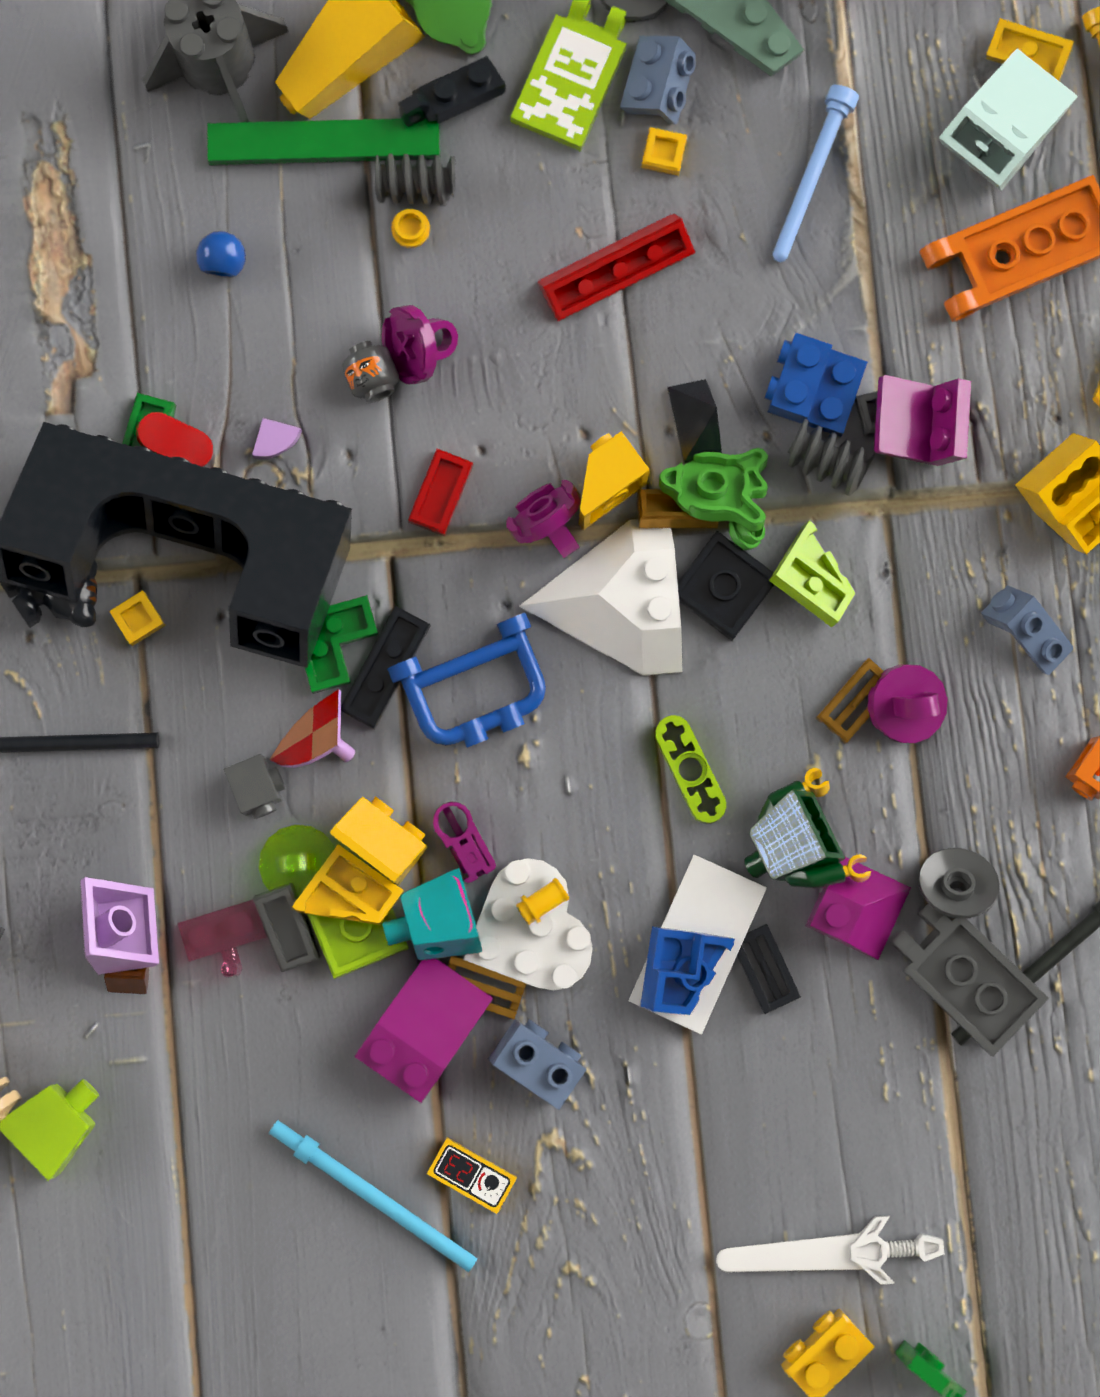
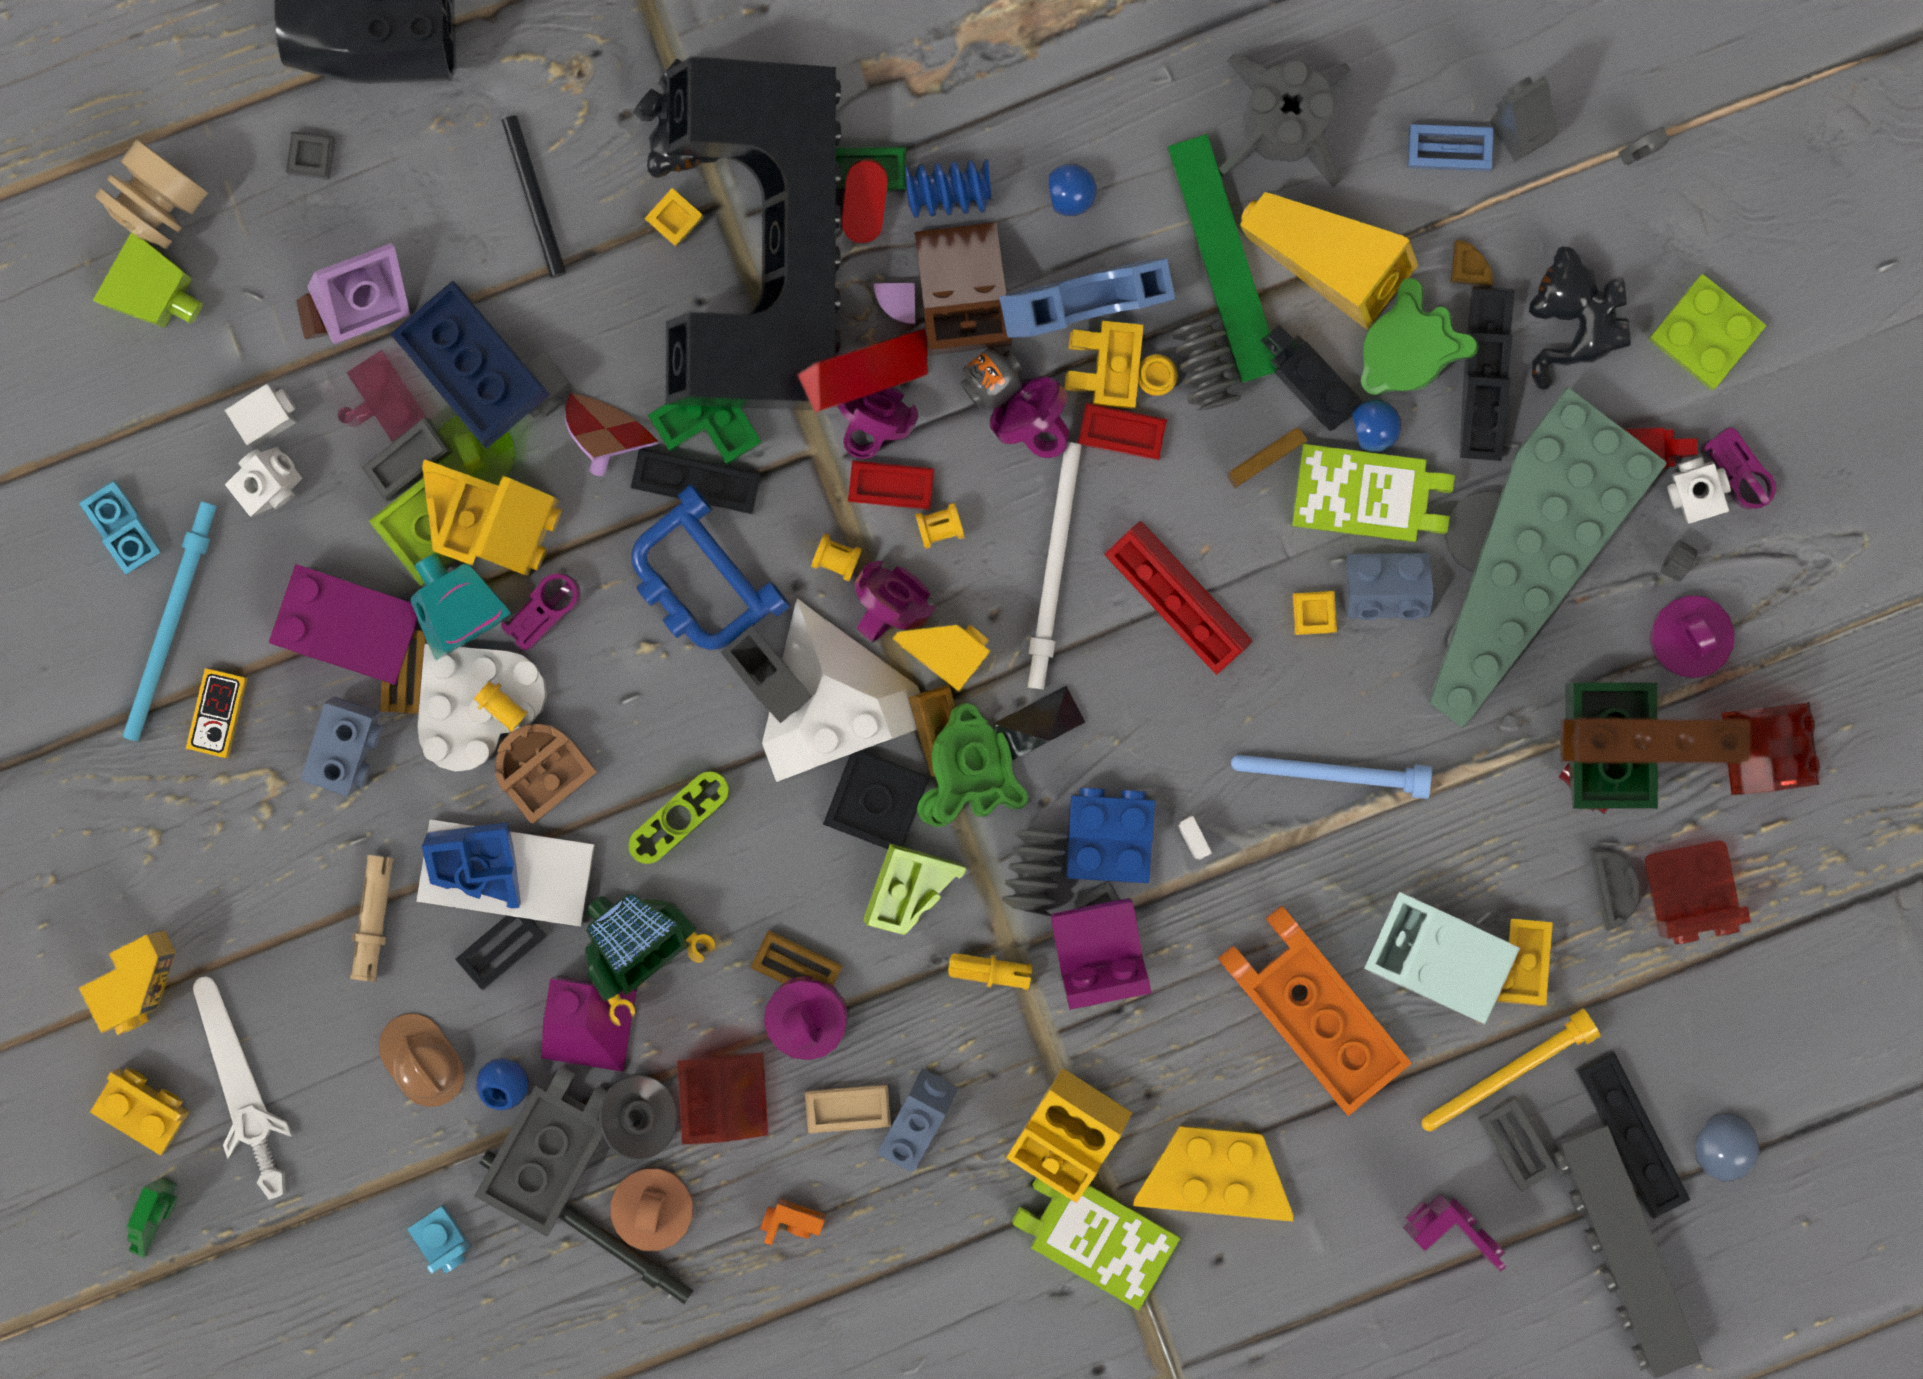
camera: 80 degrees right, 5 degrees up
none -> medium azure slope [79,479,161,575]
none -> yellow piece [79,931,176,1035]
none -> white brick [225,384,297,449]
none -> white brick [225,446,303,517]
none -> tan pin [350,855,394,982]
none -> medium nougat piece [379,1014,465,1107]
none -> dark blue plate [391,280,550,449]
none -> medium azure bracket [407,1204,471,1274]
none -> blue piece [475,1058,529,1110]
none -> medium nougat slope [495,724,598,824]
none -> nougat tile [611,1167,694,1251]
none -> clear red slope [677,1052,769,1145]
none -> dark grey brick [721,625,812,723]
none -> red slope [798,329,928,413]
none -> tan tile [805,1084,891,1133]
none -> yellow bush [811,533,863,582]
none -> magenta tile [837,387,919,459]
none -> blue piece [905,159,991,218]
none -> reddish brown slope [915,222,1012,355]
none -> yellow bush [915,502,965,549]
none -> yellow axle [948,953,1032,990]
none -> medium blue arch [999,258,1175,338]
none -> white bar [1028,442,1082,690]
none -> yellow plate [1064,321,1144,409]
none -> red tile [1078,403,1167,461]
none -> white tile [1177,815,1212,860]
none -> pearl gold tile [1227,427,1307,489]
none -> blue piece [1352,400,1401,452]

